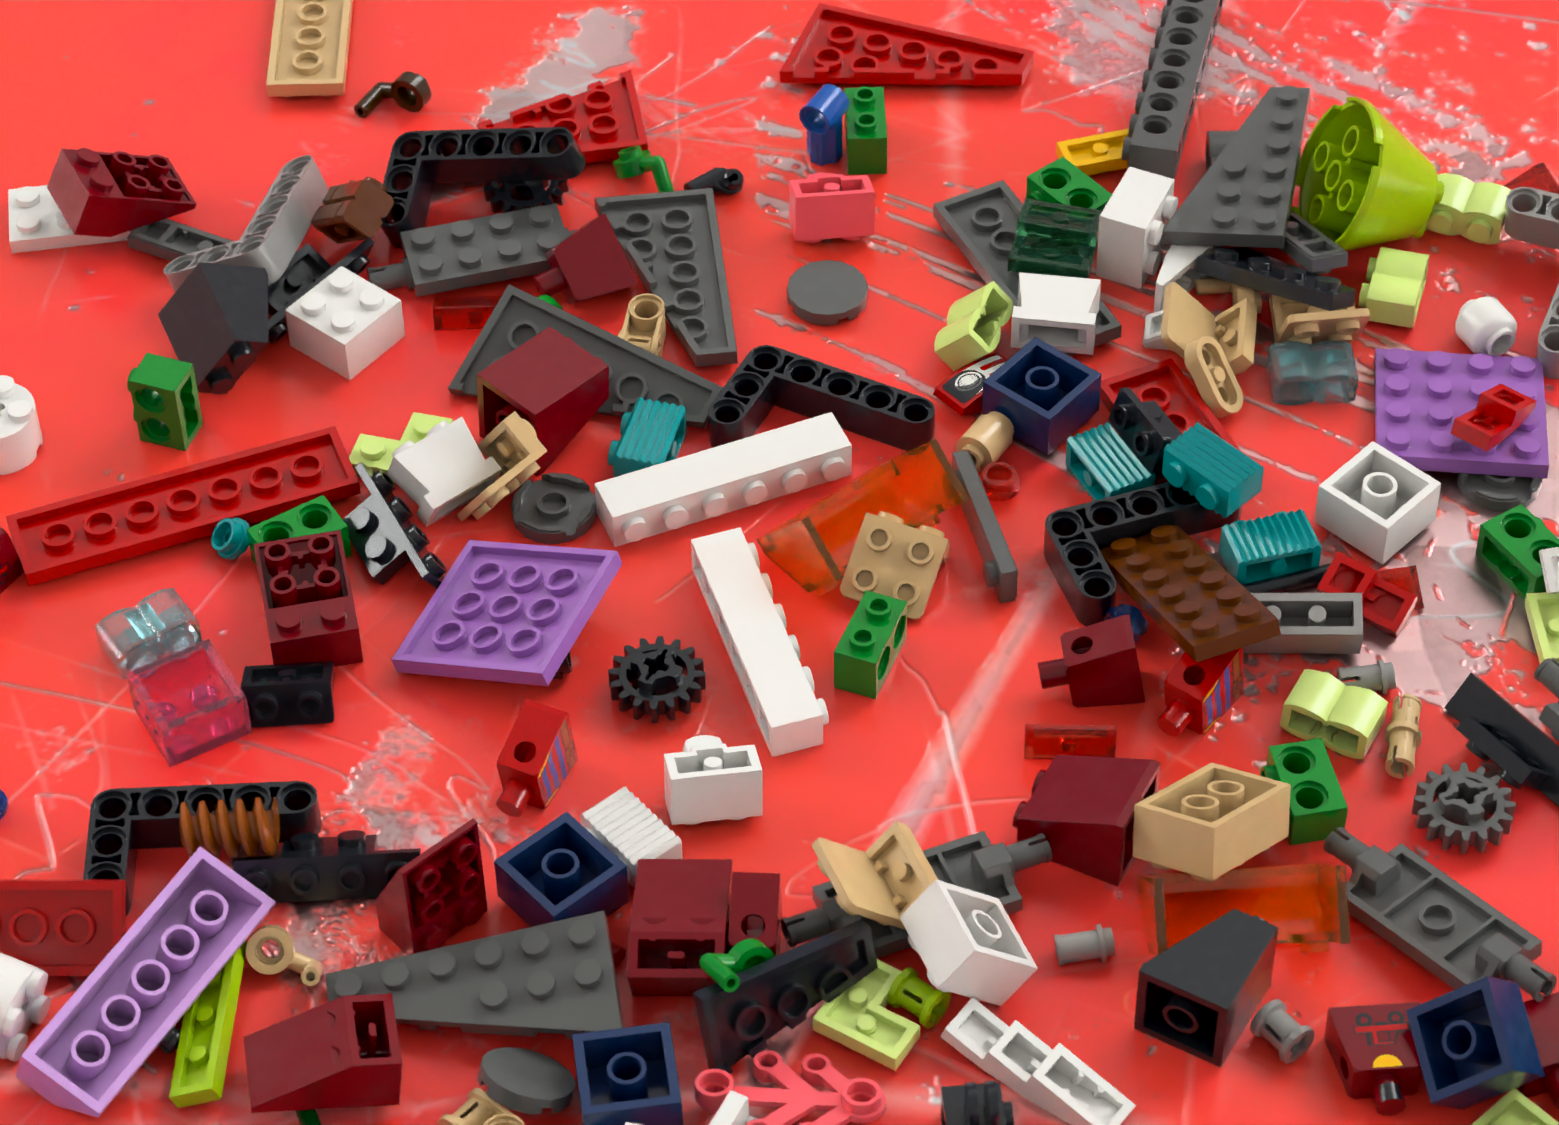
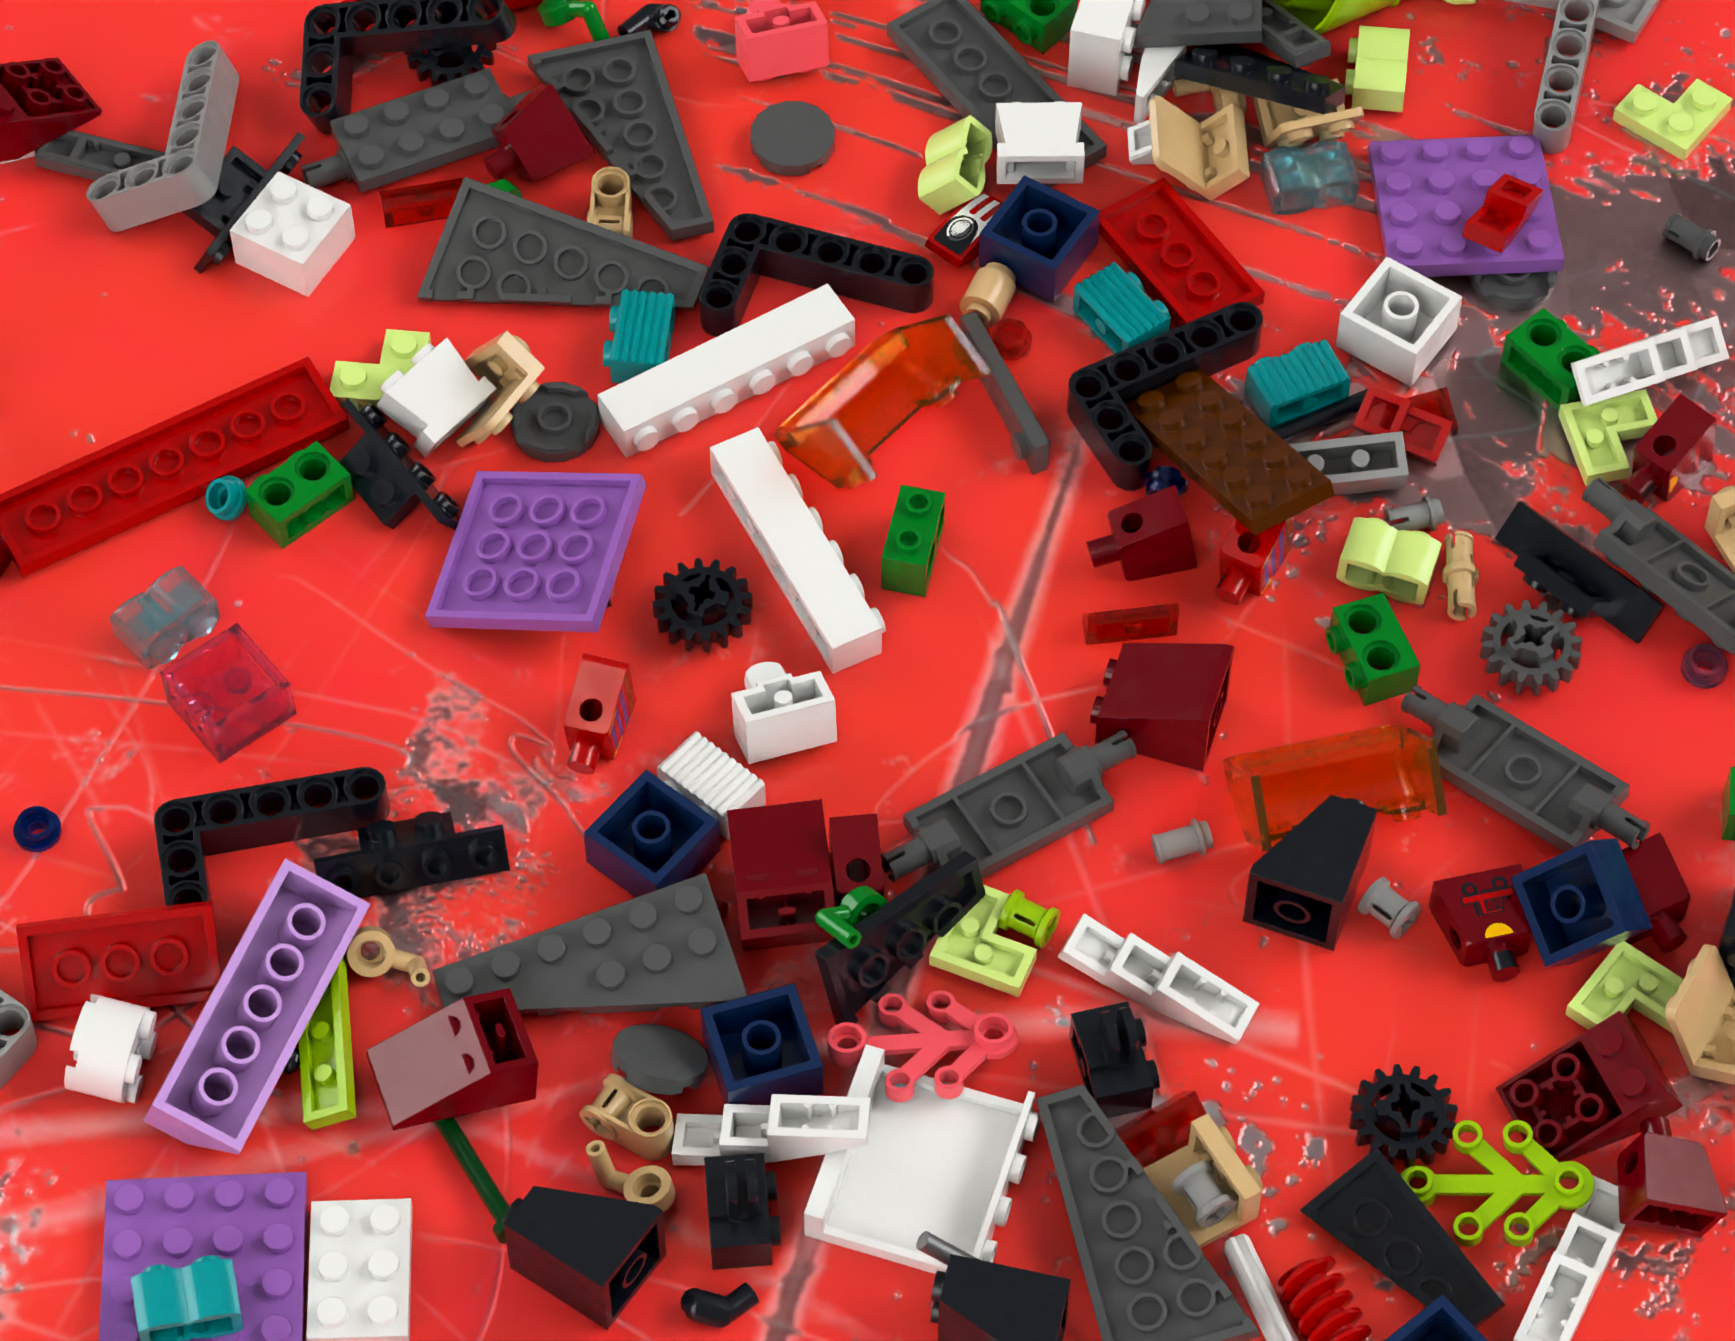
camera: 10 degrees left, 10 degrees up
green brick [127,353,203,451] -> none
black slope [158,262,269,394] -> none
dark orange piece [180,797,280,859] -> none
black bracket [240,661,335,728] -> none
dark red slope [254,530,363,667] -> none
reddish brown brick [311,177,395,244] -> none
dark red slope [375,818,488,955] -> none
dark red slope [477,327,609,477] -> none
tan bracket [812,821,938,930] -> none
tan bracket [840,511,951,620] -> none
white brick [899,879,1038,1006] -> none
clear green slope [1007,199,1102,279] -> none
black bracket [1109,387,1182,473] -> none
tan brick [1133,762,1291,882] -> none
teal brick [1162,422,1264,518] -> none
tan plate [1184,335,1243,418] -> none
white head [1455,296,1517,356] -> none

